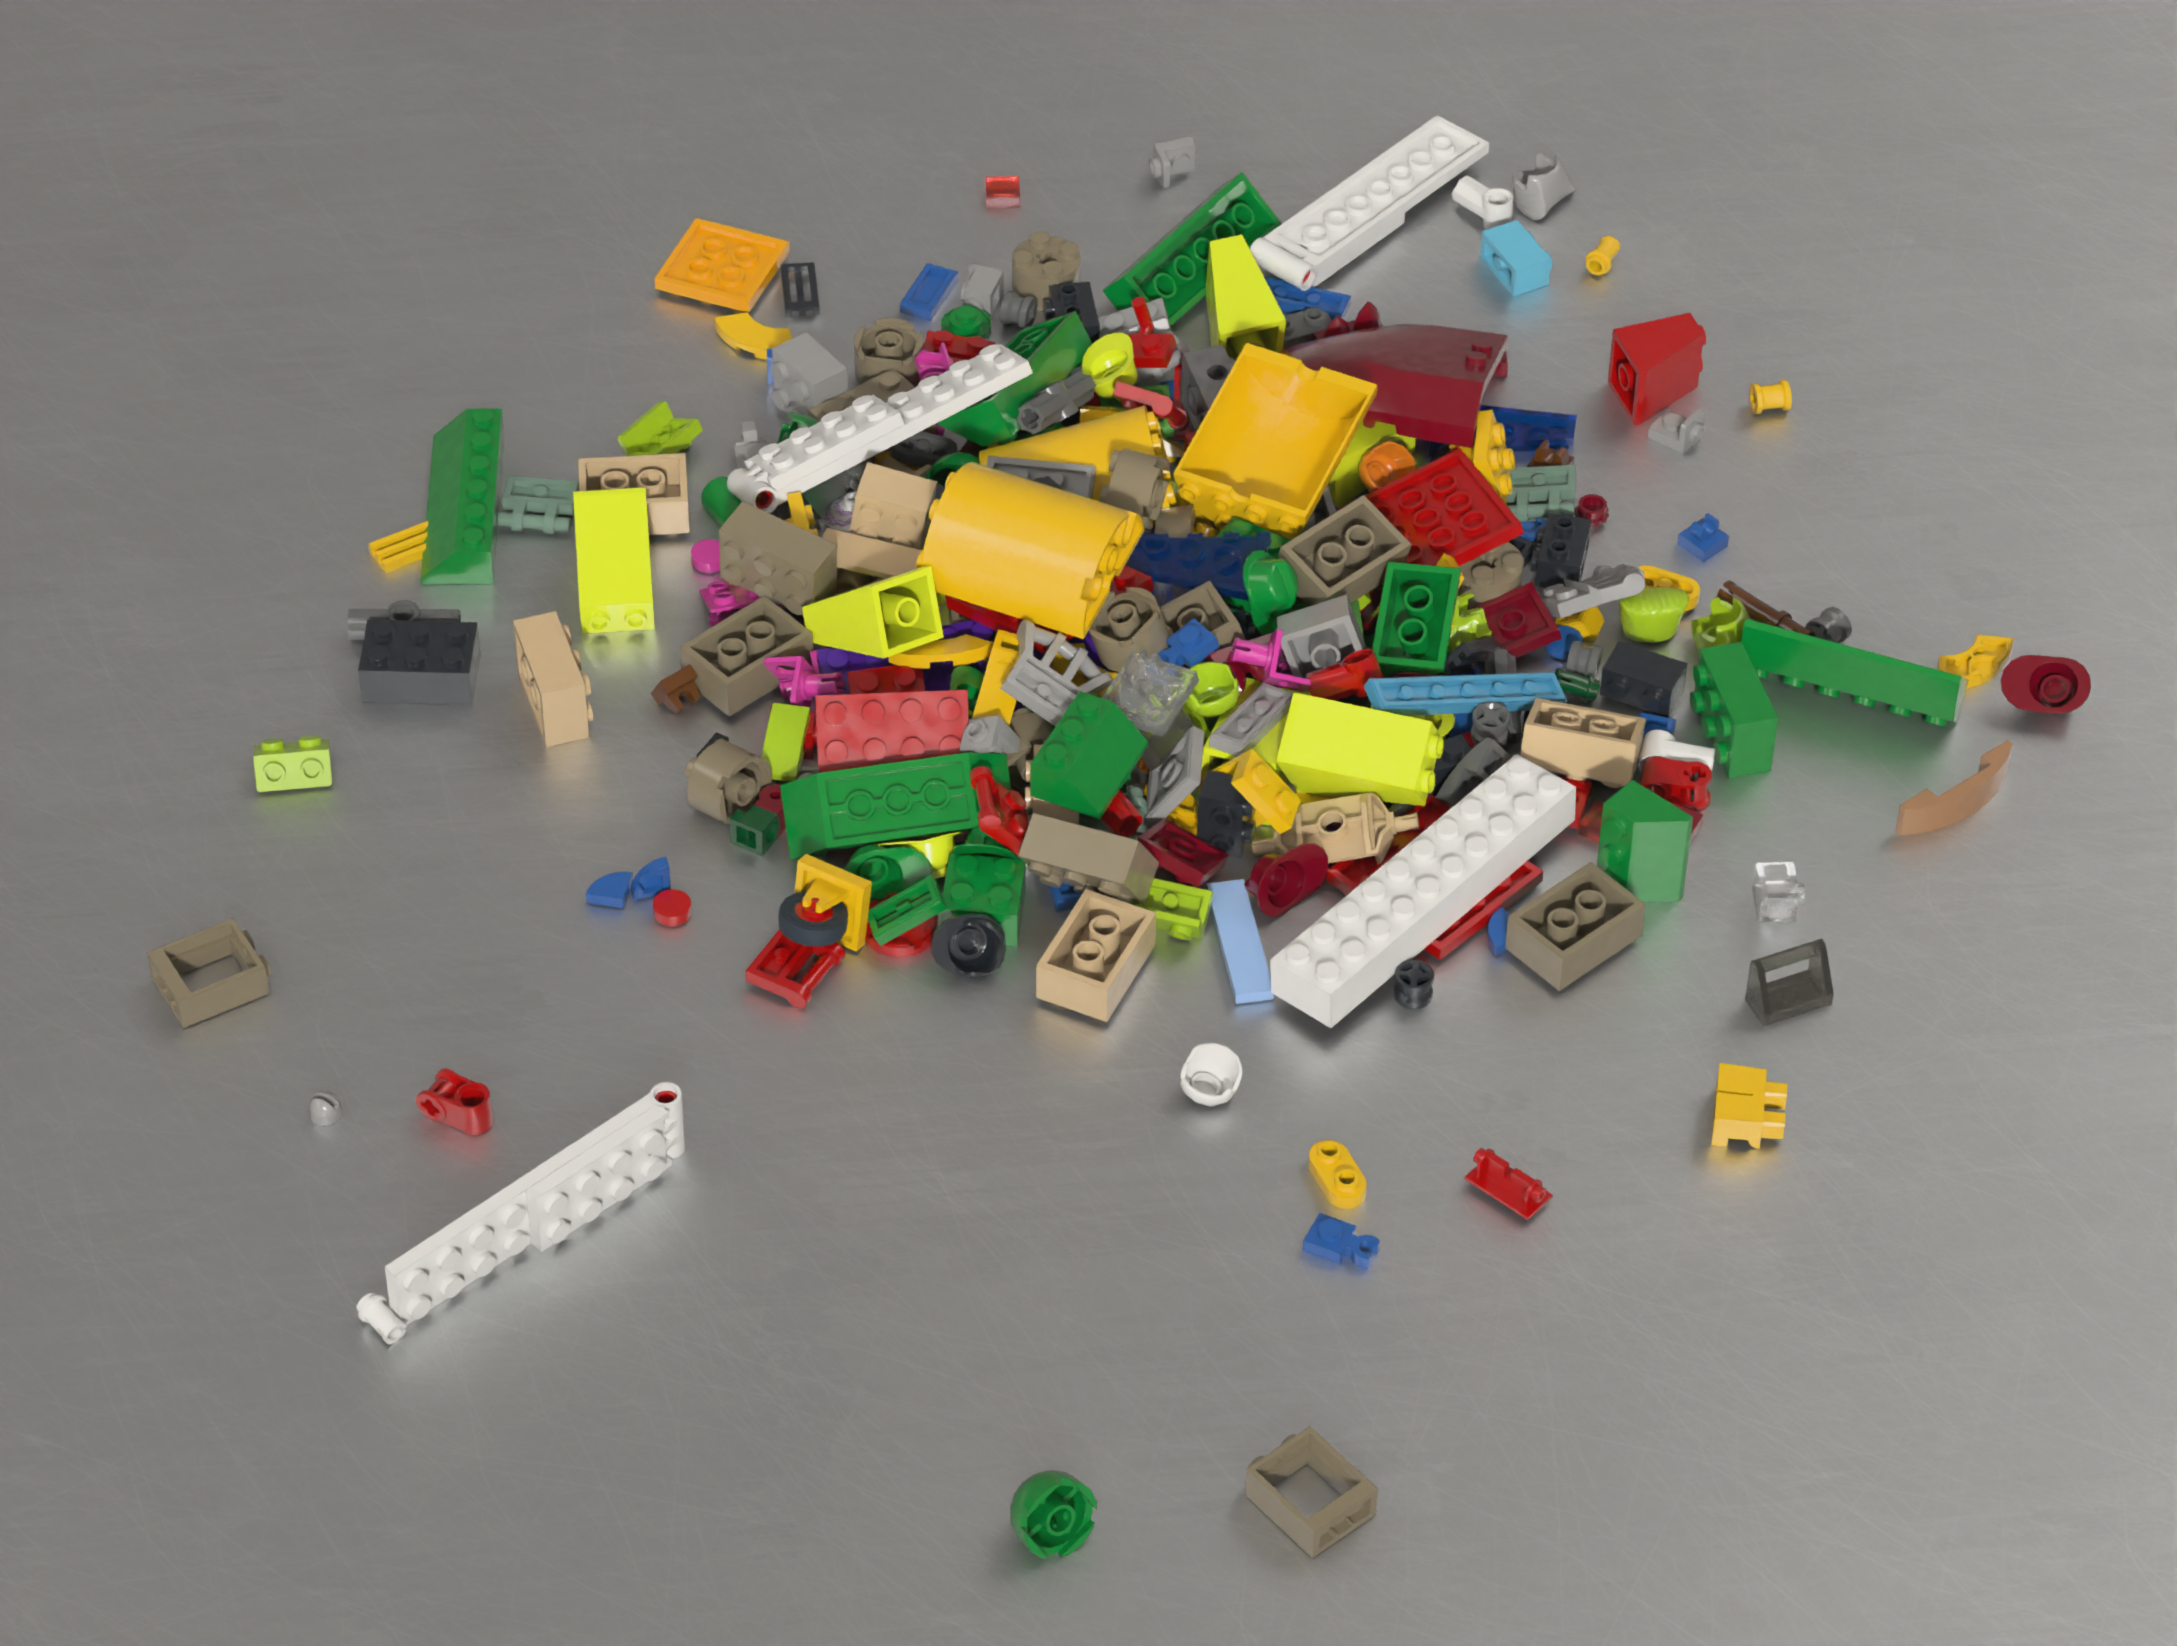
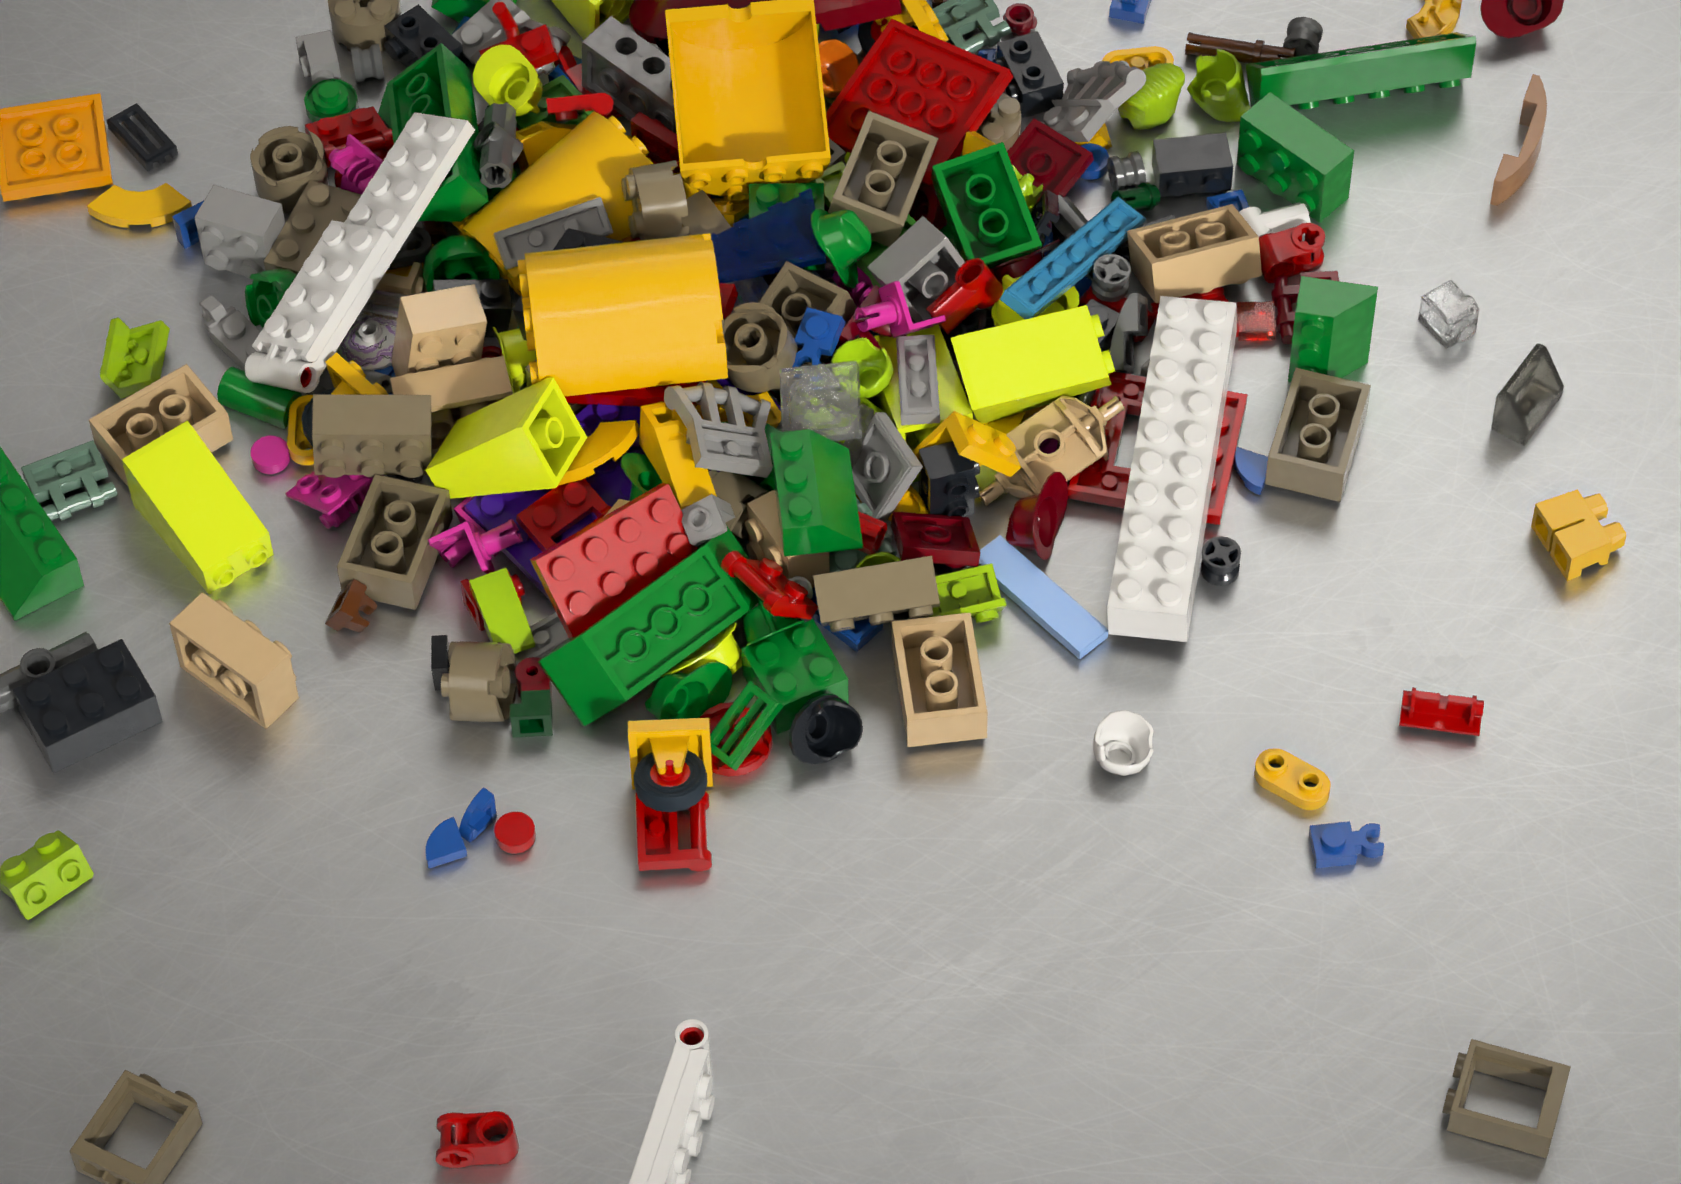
camera: 30 degrees left, 10 degrees up
blue tile [900,263,958,321] -> none

